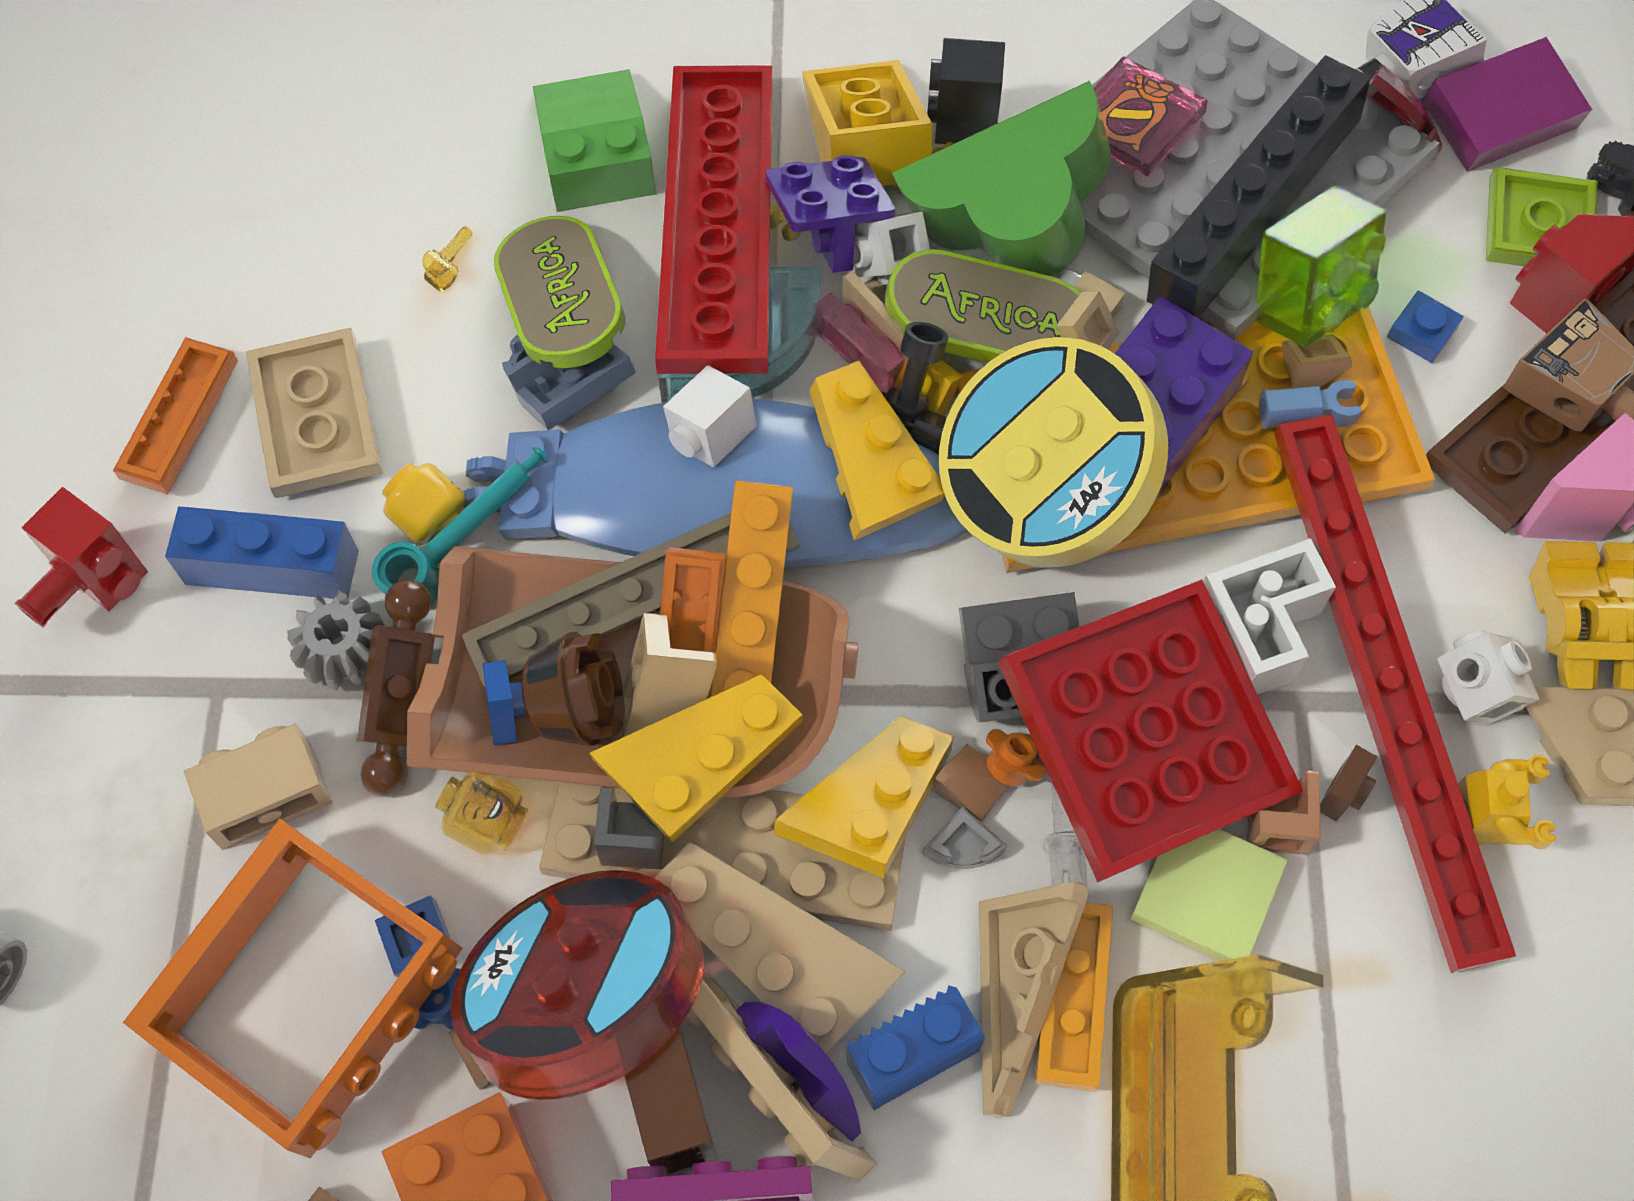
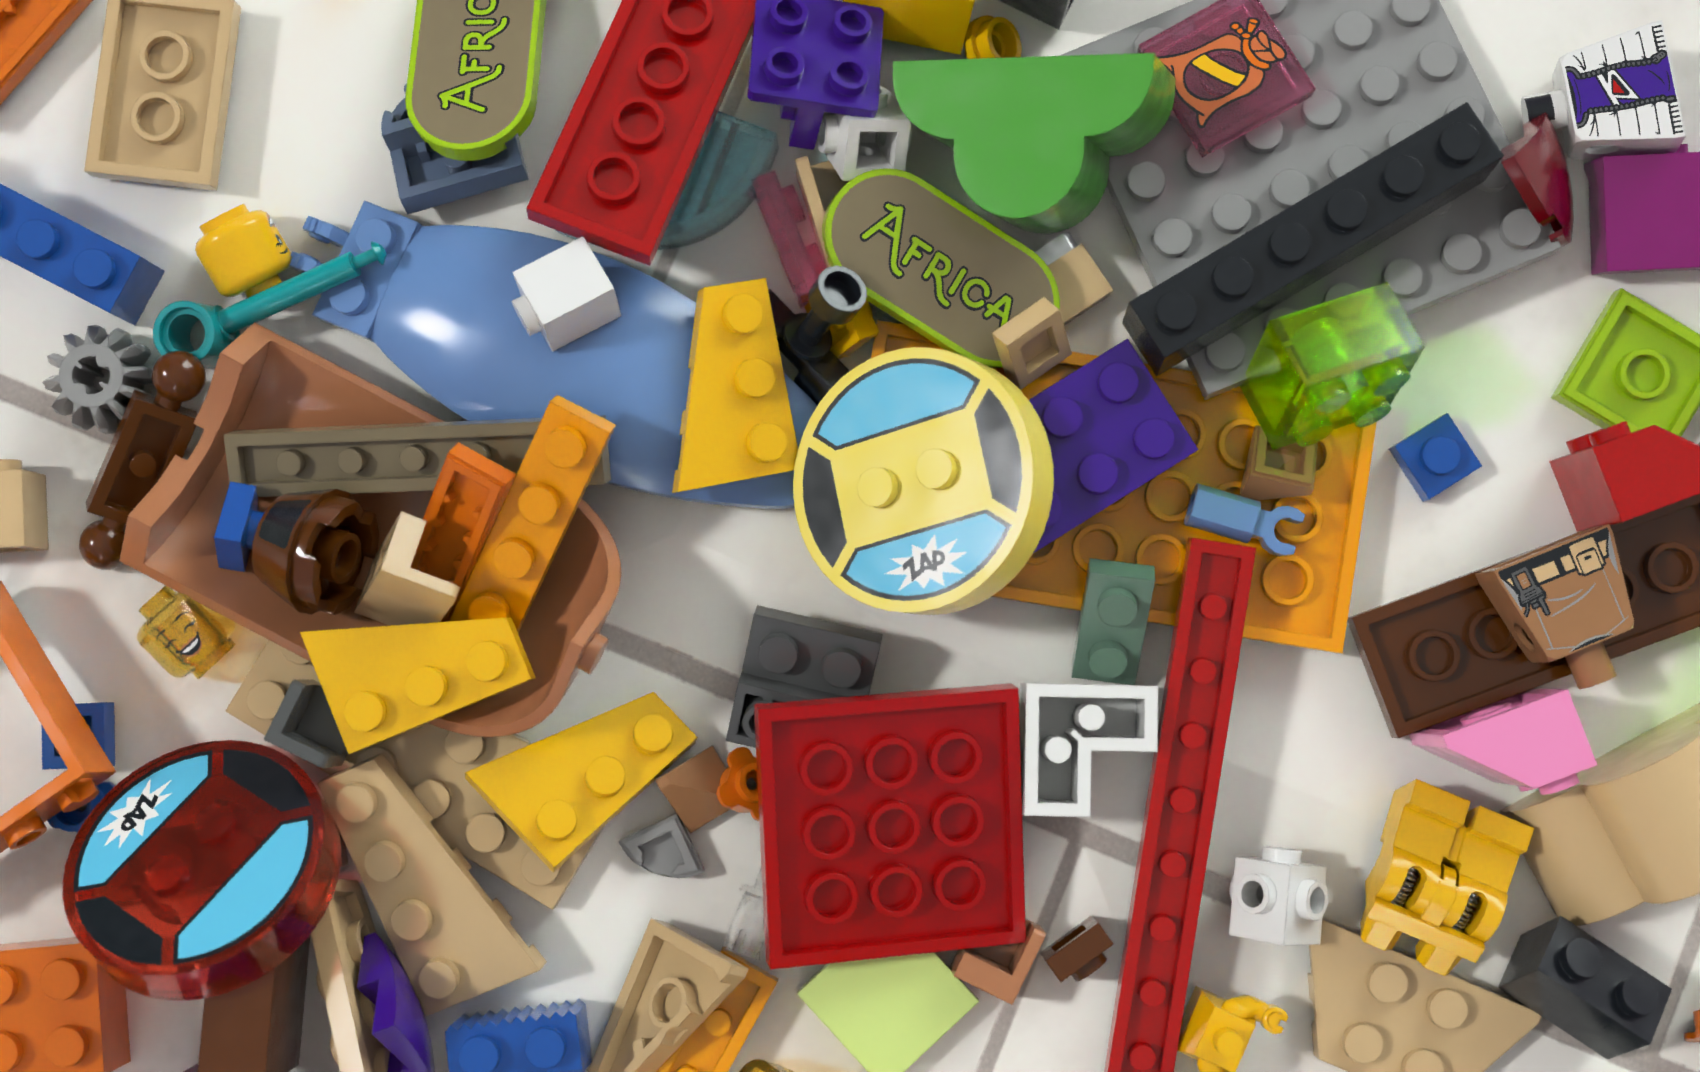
camera: 20 degrees right, 20 degrees up
none -> sand green plate [1072,558,1155,685]

